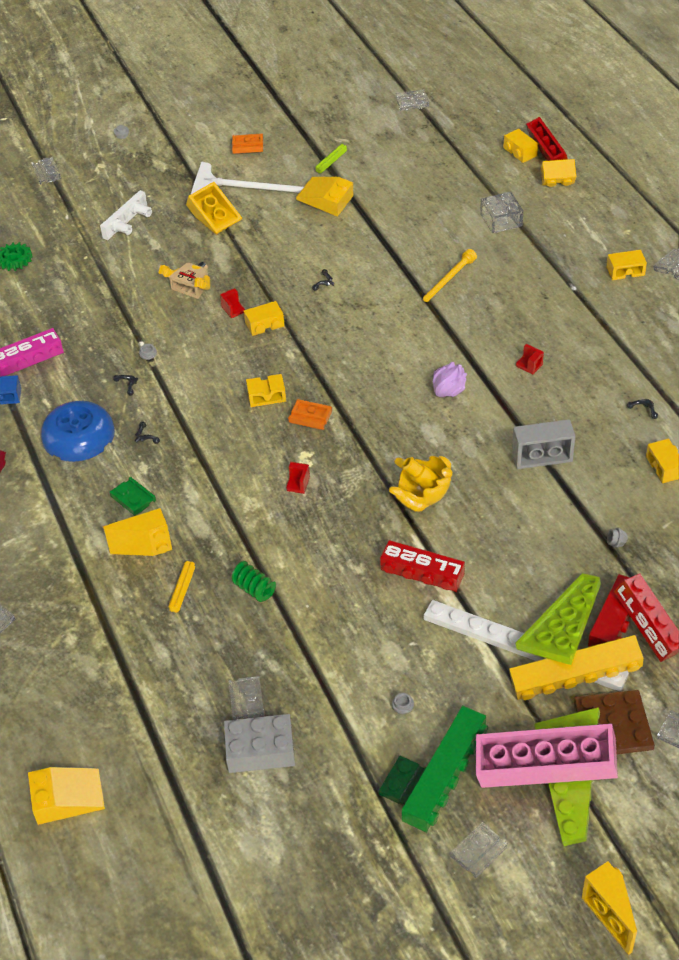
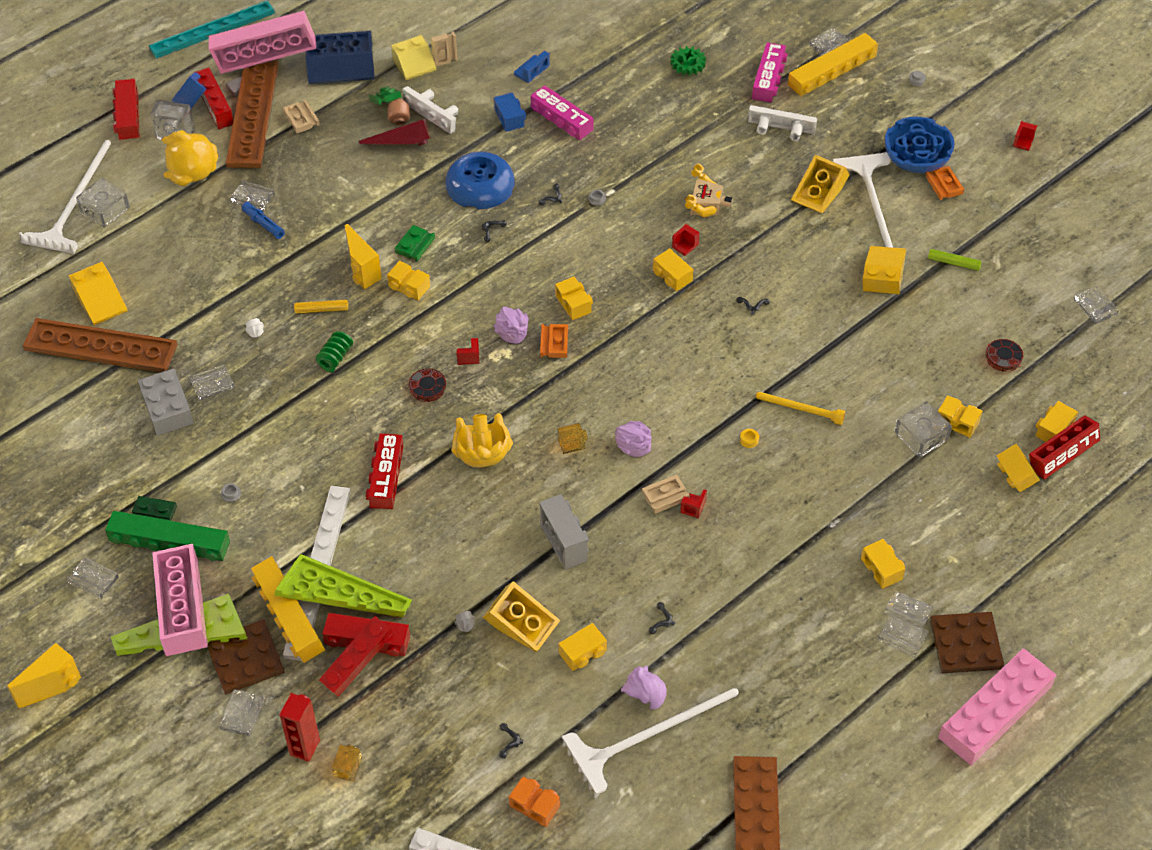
camera: 70 degrees right, 5 degrees up
none -> dark orange plate [23,318,178,372]
none -> blue pin [241,201,285,239]
none -> white plate [246,318,264,337]
none -> yellow brick [387,261,430,301]
none -> tile [409,368,447,402]
none -> yellow slope [482,581,560,652]
none -> lavender hair [494,307,529,344]
none -> clear yellow brick [557,423,588,454]
none -> tan plate [642,475,690,514]
none -> yellow tile [740,429,759,448]
none -> dark pink brick [752,42,788,103]
none -> yellow brick [788,33,878,97]
none -> blue brick [885,116,955,173]
none -> yellow brick [935,395,983,438]
none -> tile [985,339,1024,372]
none -> red panel [1013,121,1038,151]

